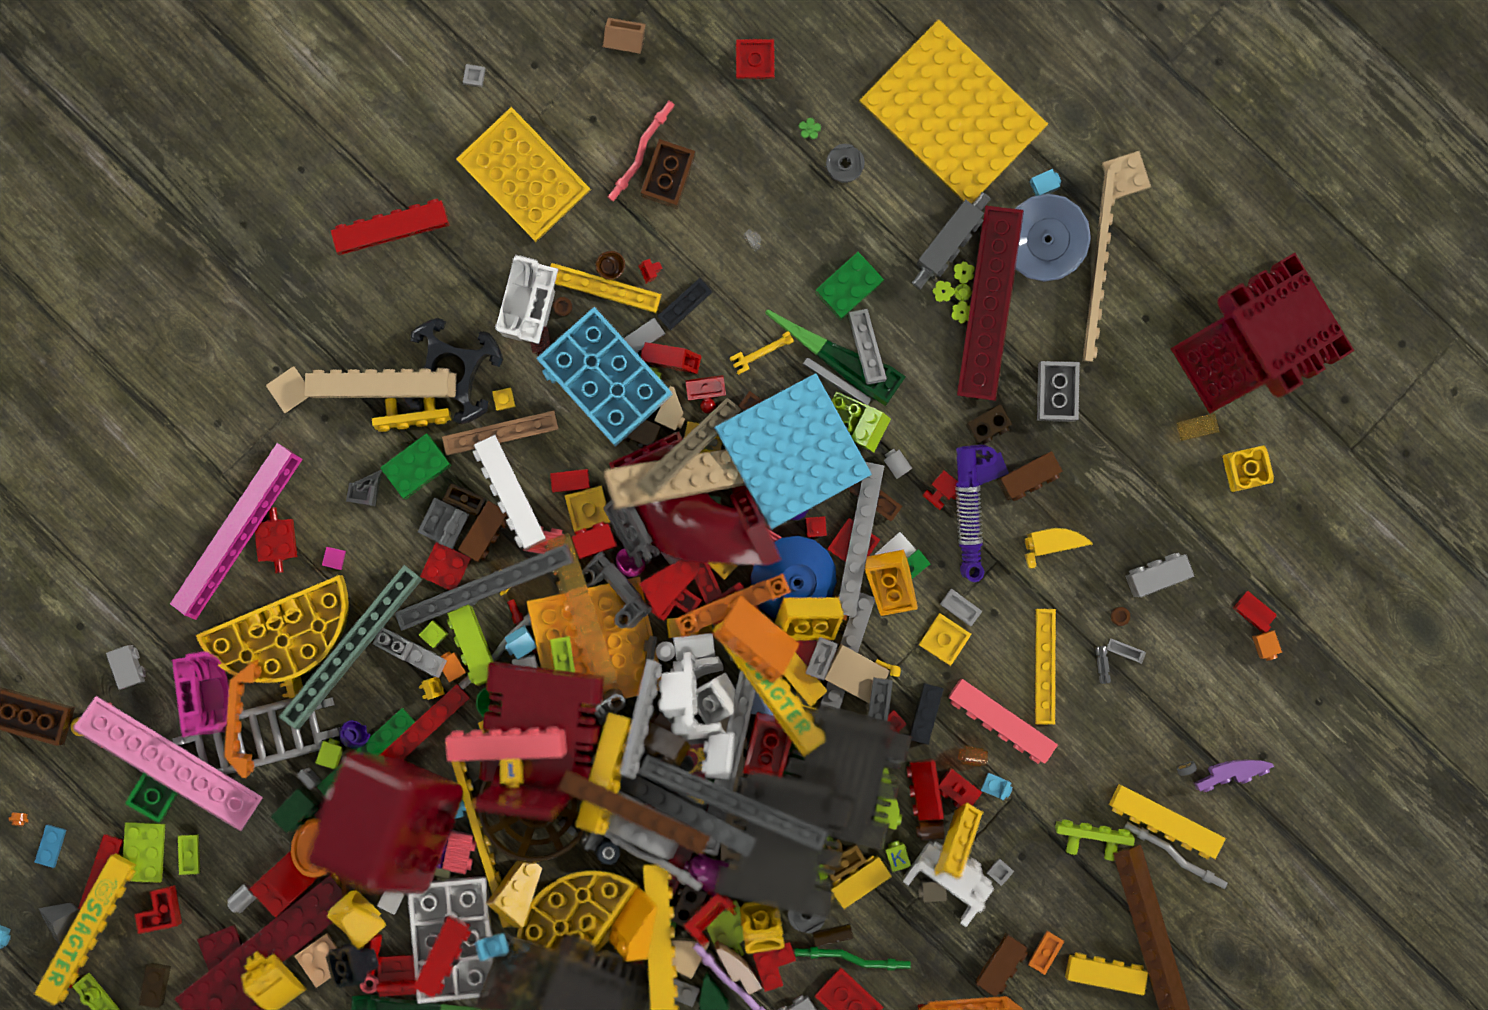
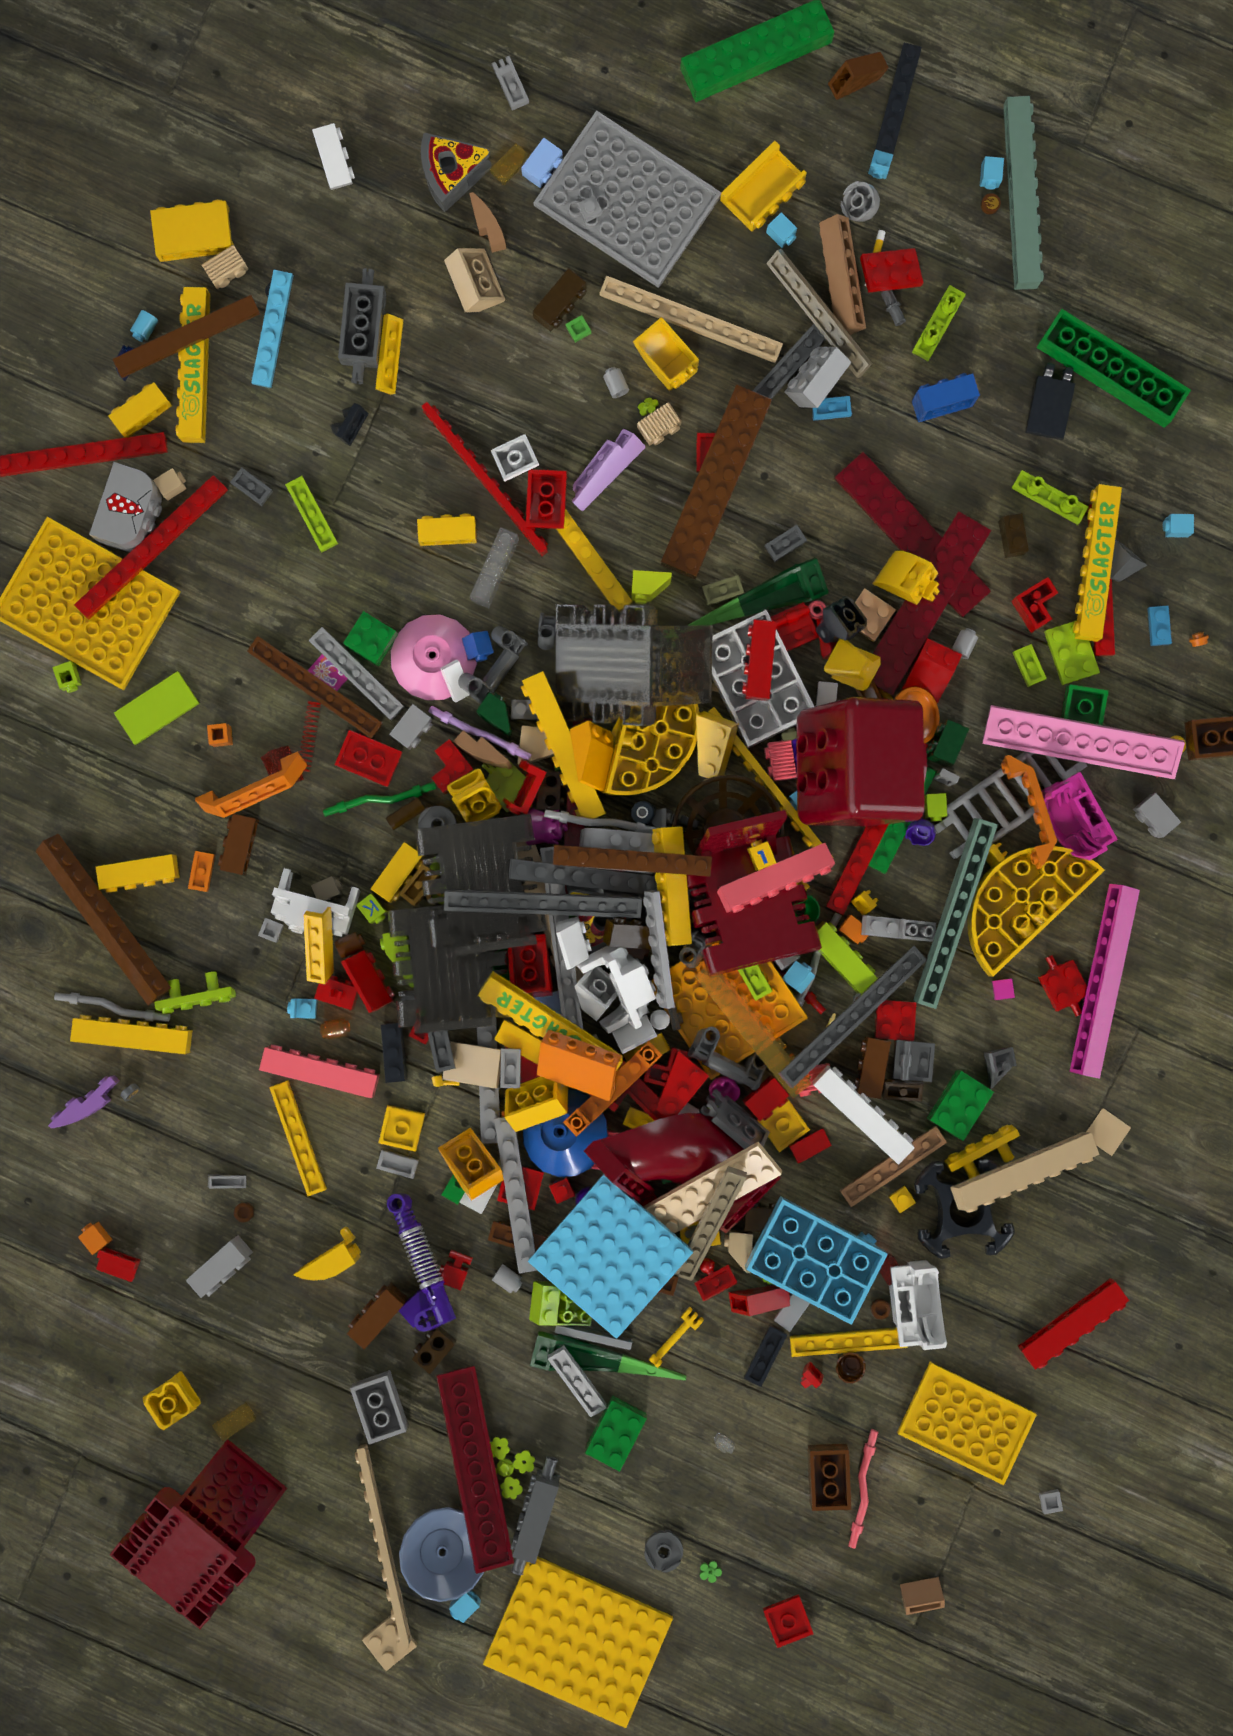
camera: 165 degrees right, 0 degrees up
lime brick [419,621,449,648] -> none
medium azure bracket [475,933,509,961] -> none
dark grey axle [1095,646,1111,684] -> none

